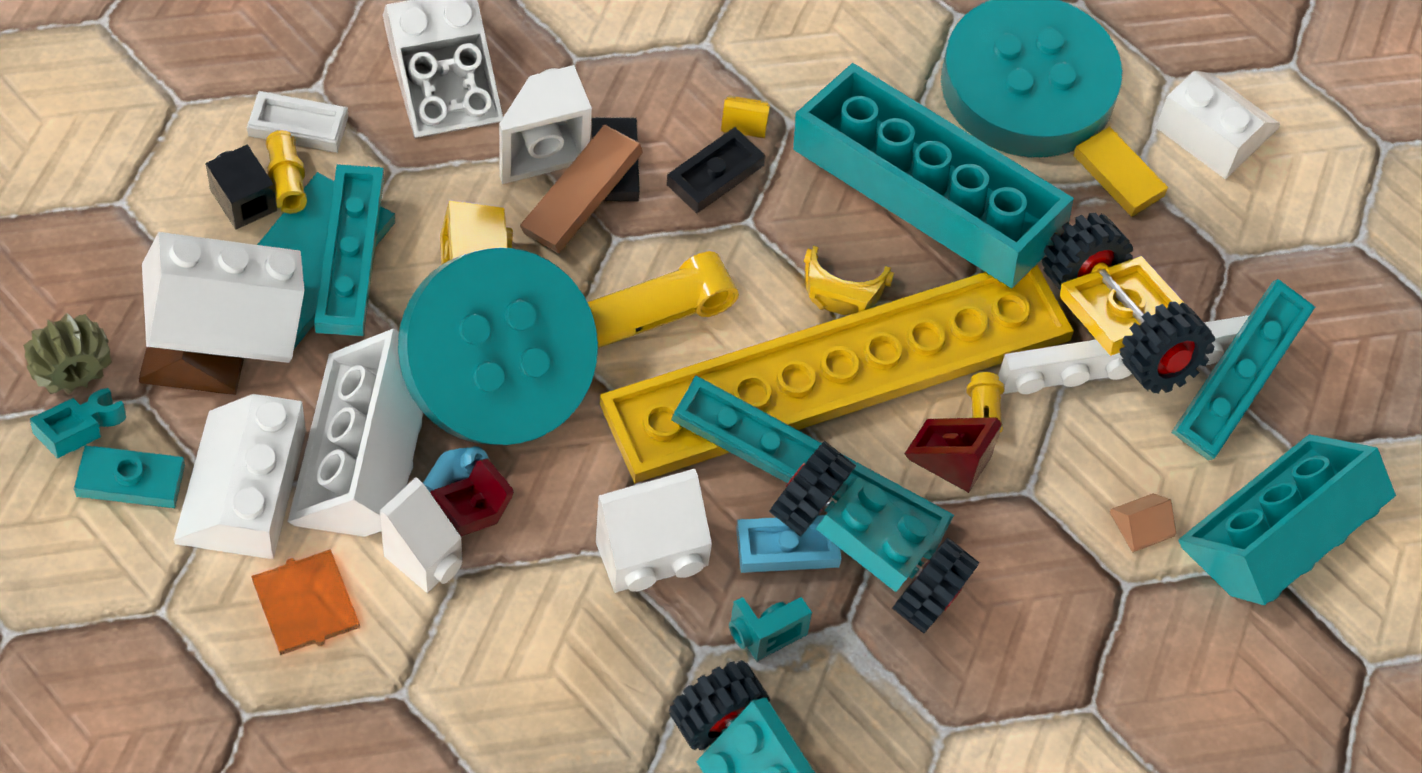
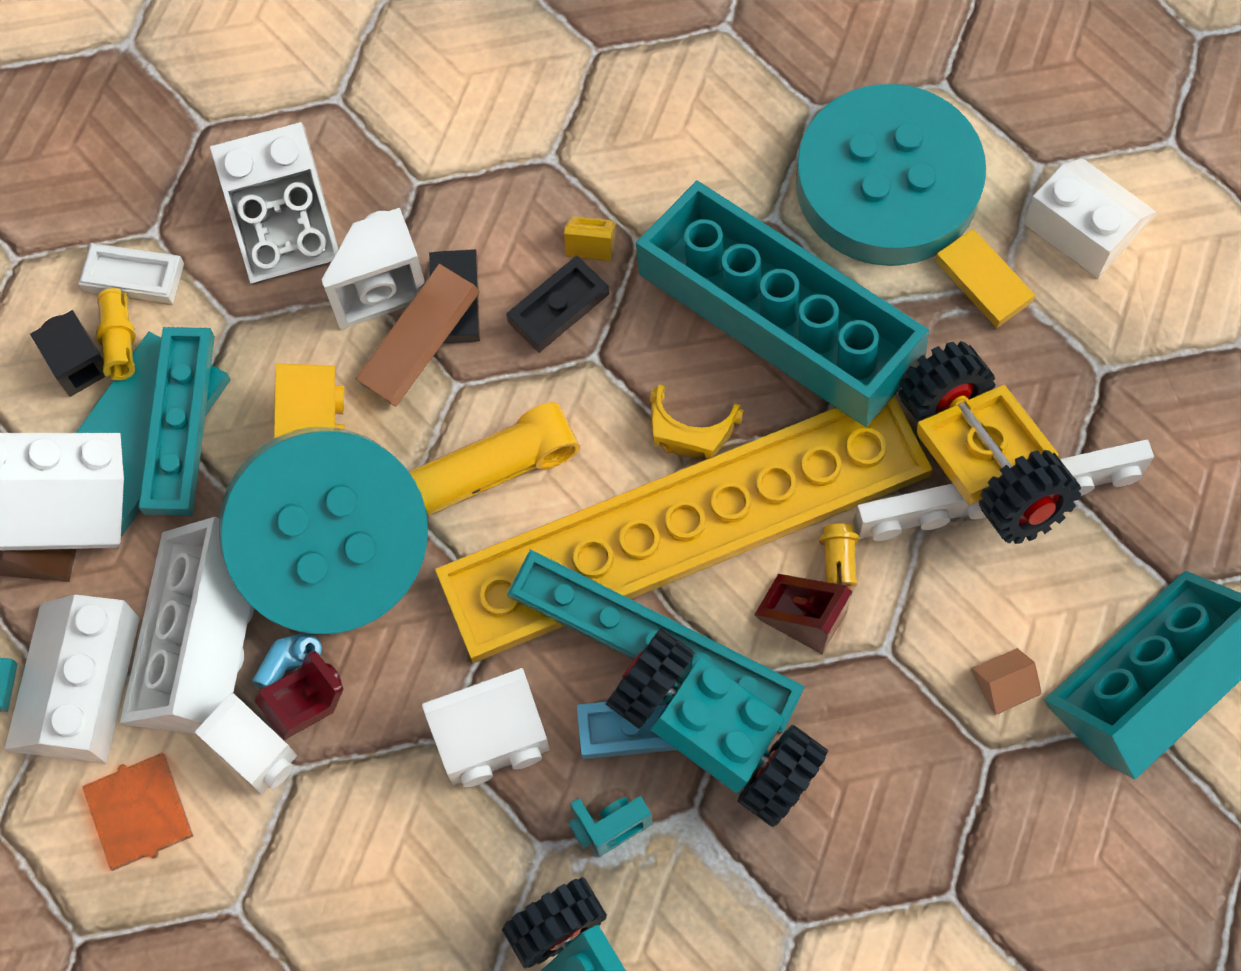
camera: 10 degrees right, 10 degrees up
teal tile [1171,279,1316,460] -> none

